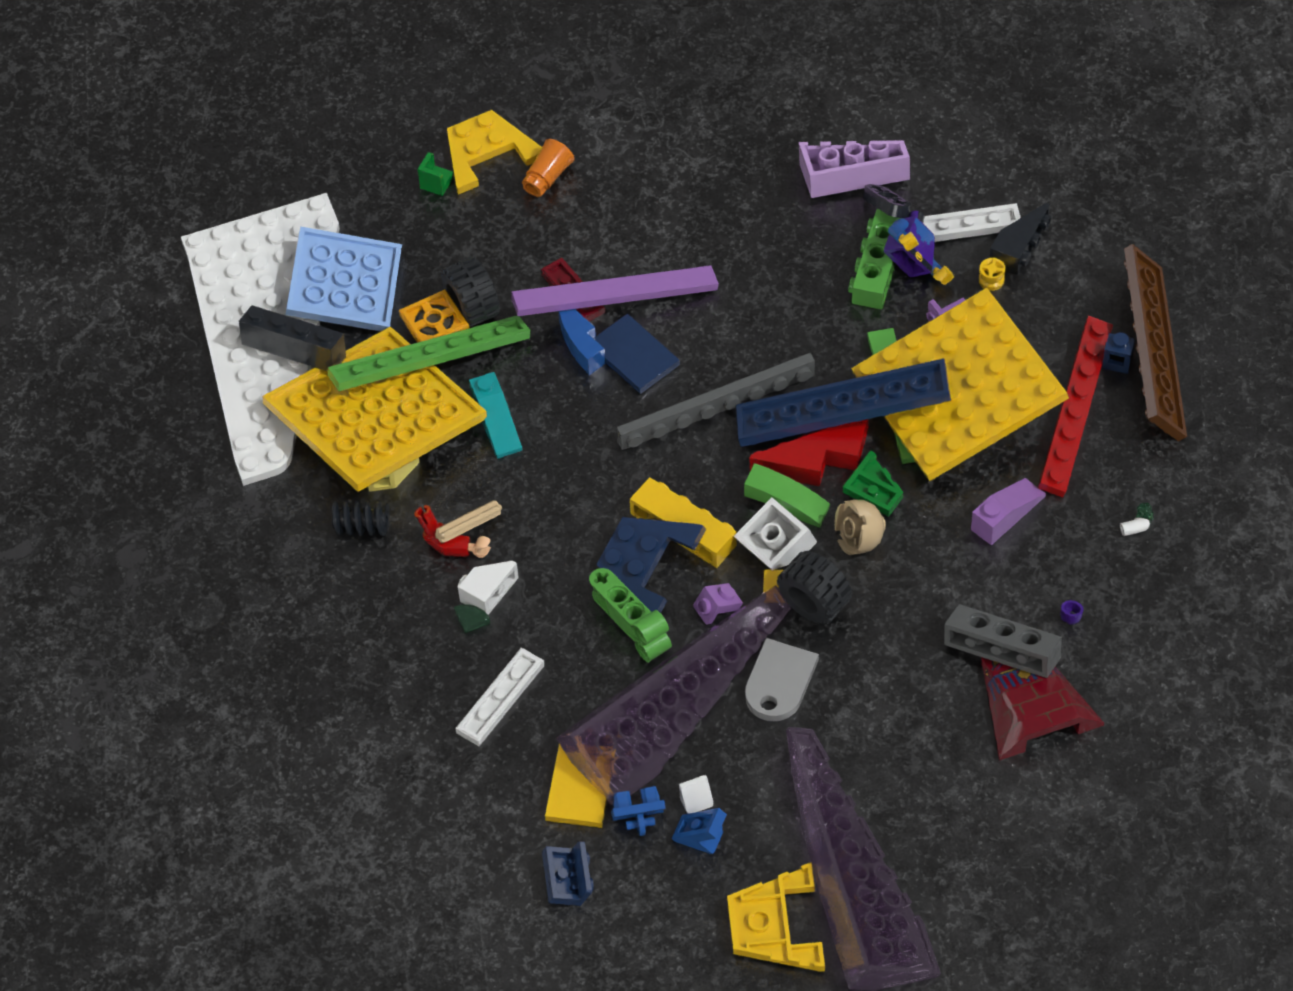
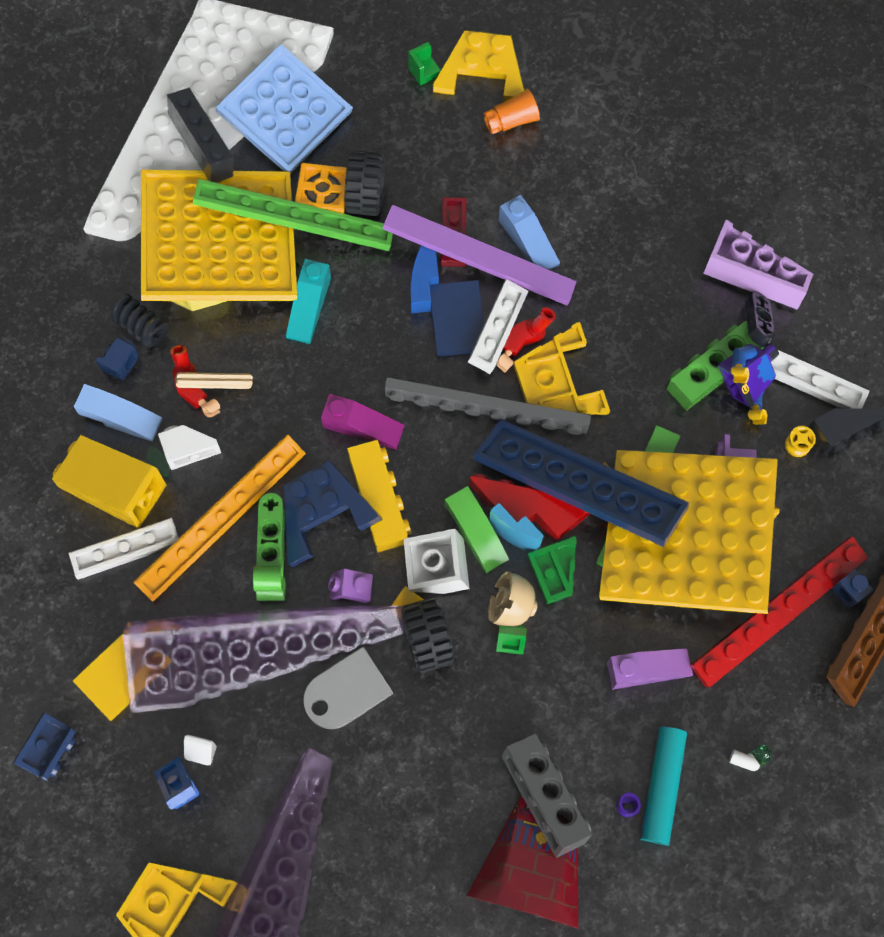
camera: 30 degrees right, 15 degrees up
blue hips [611,786,666,836] -> none
none -> yellow slope [52,435,167,529]
none -> light blue slope [74,384,162,442]
none -> dark blue brick [96,338,139,381]
none -> light orange tile [133,435,306,602]
none -> magenta slope [321,394,405,450]
none -> white plate [468,279,528,374]
none -> dark azure slope [489,503,543,552]
none -> red arm [496,307,556,373]
none -> green tile [496,624,527,655]
none -> medium blue slope [498,195,560,270]
none -> yellow wing [514,322,610,415]
none -> teal brick [640,727,687,846]

